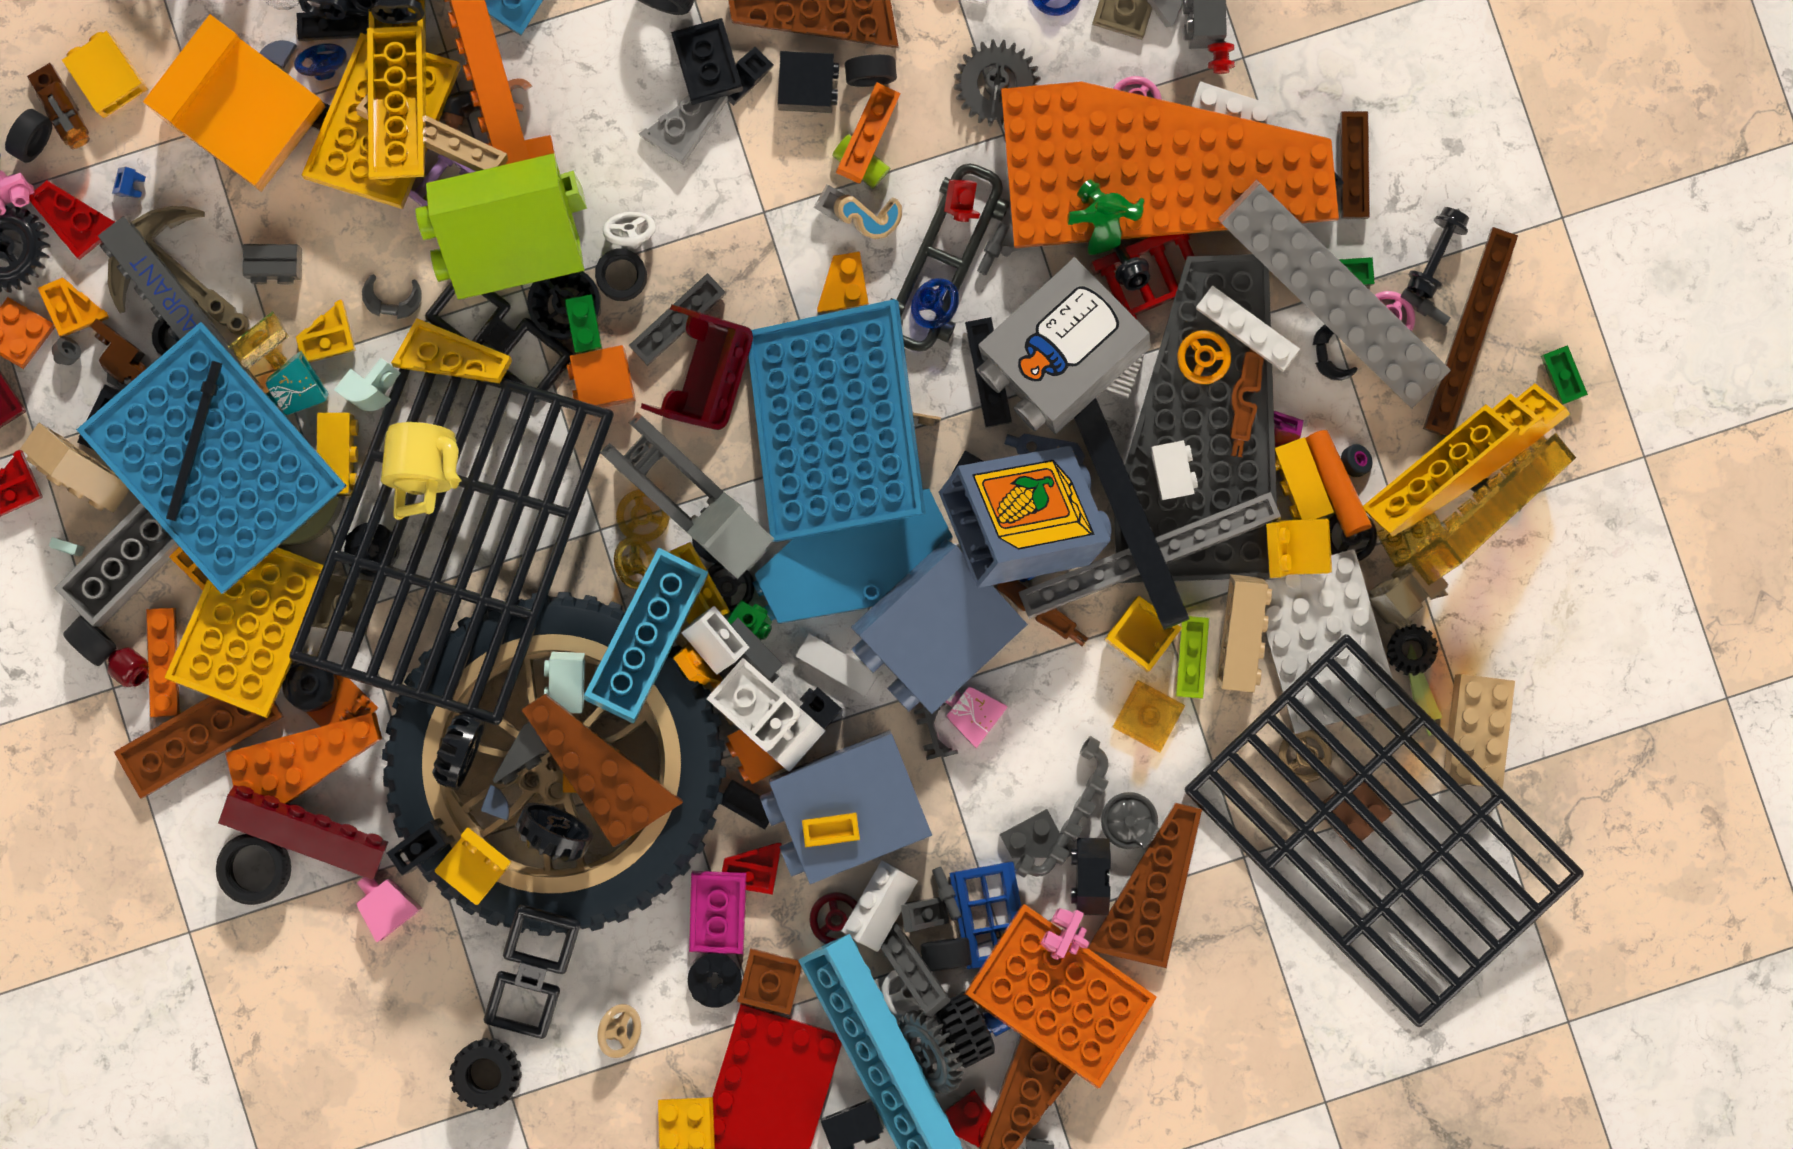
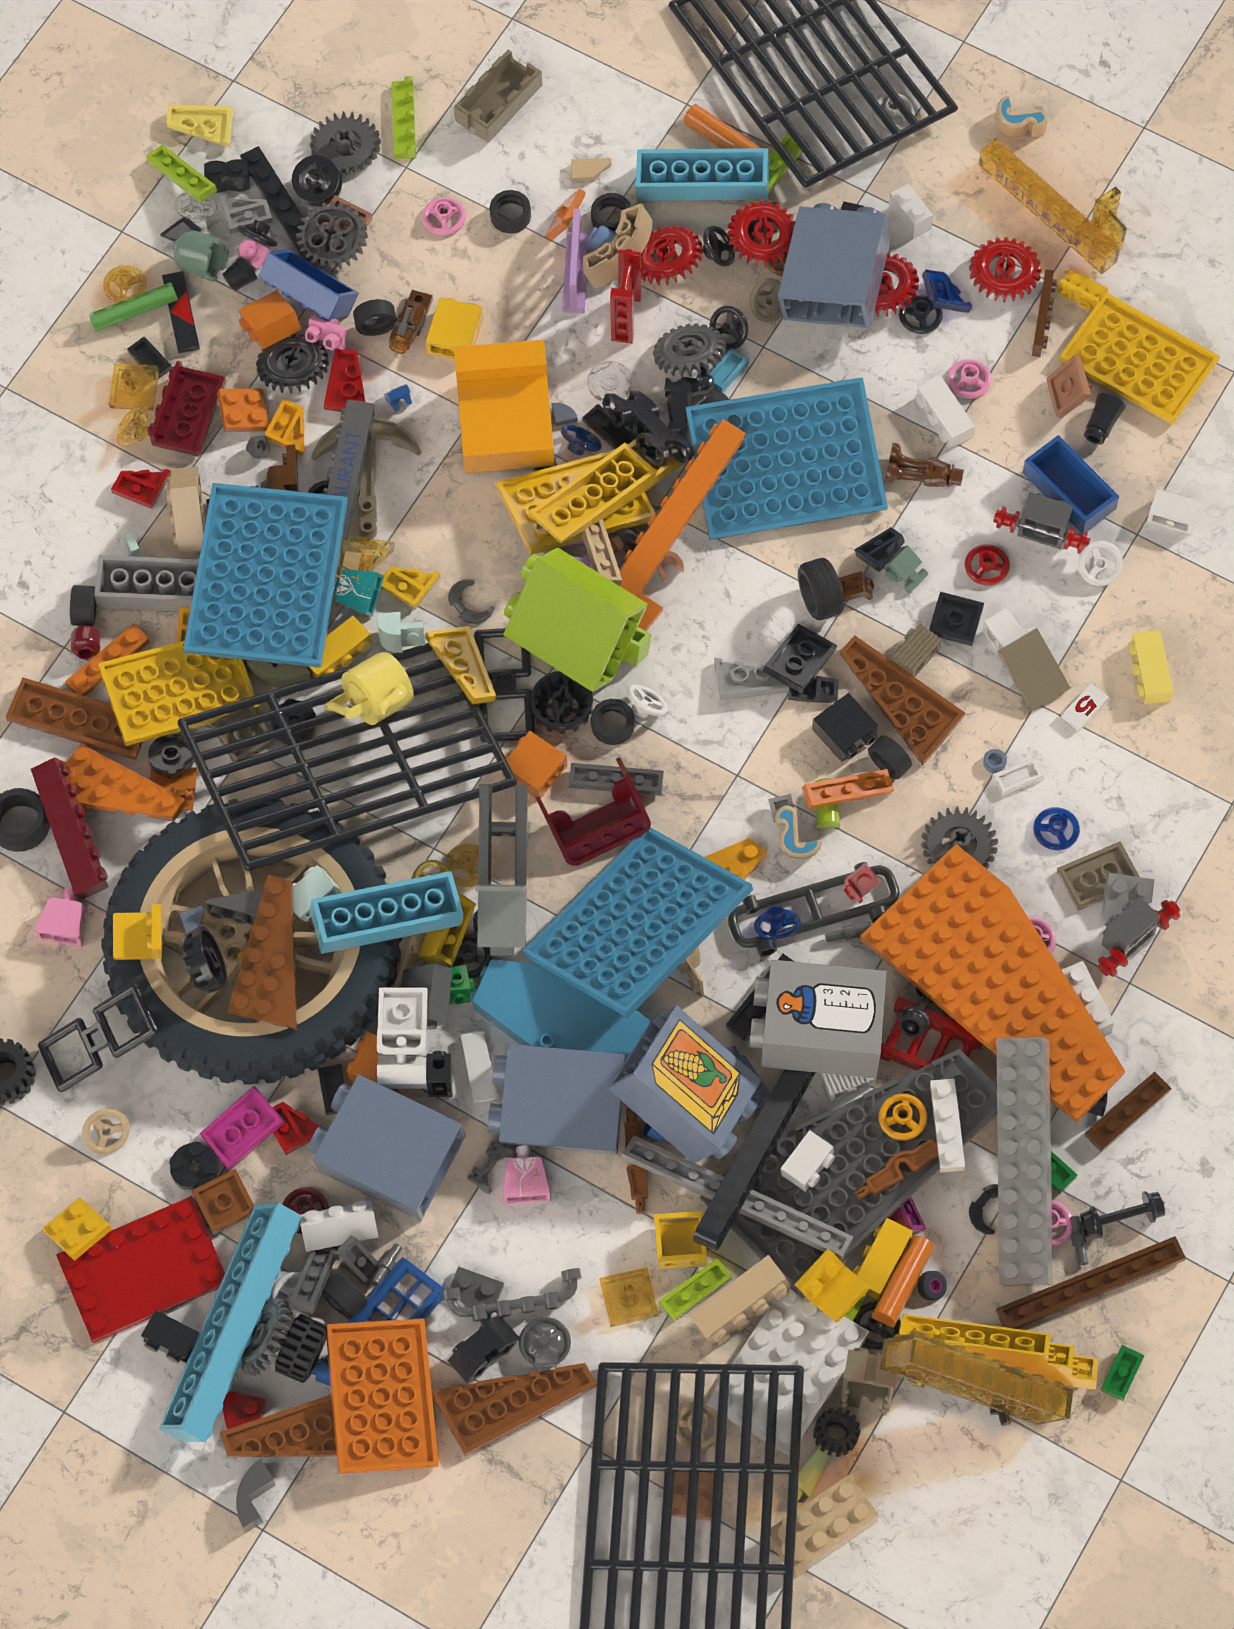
camera: 55 degrees right, 20 degrees down
black bar [166,361,222,521] -> none
dark grey brick [242,244,302,285] -> none
black brick [386,818,456,876] -> none
black gear [432,713,485,791] -> none
green plate [565,295,603,354] -> none
light orange wing [673,642,723,688] -> none
white brick [681,606,749,675] -> none
yellow tile [802,813,860,848] -> none
bright pink hips [1040,908,1090,960] -> none
green animal [1067,179,1145,255] -> none

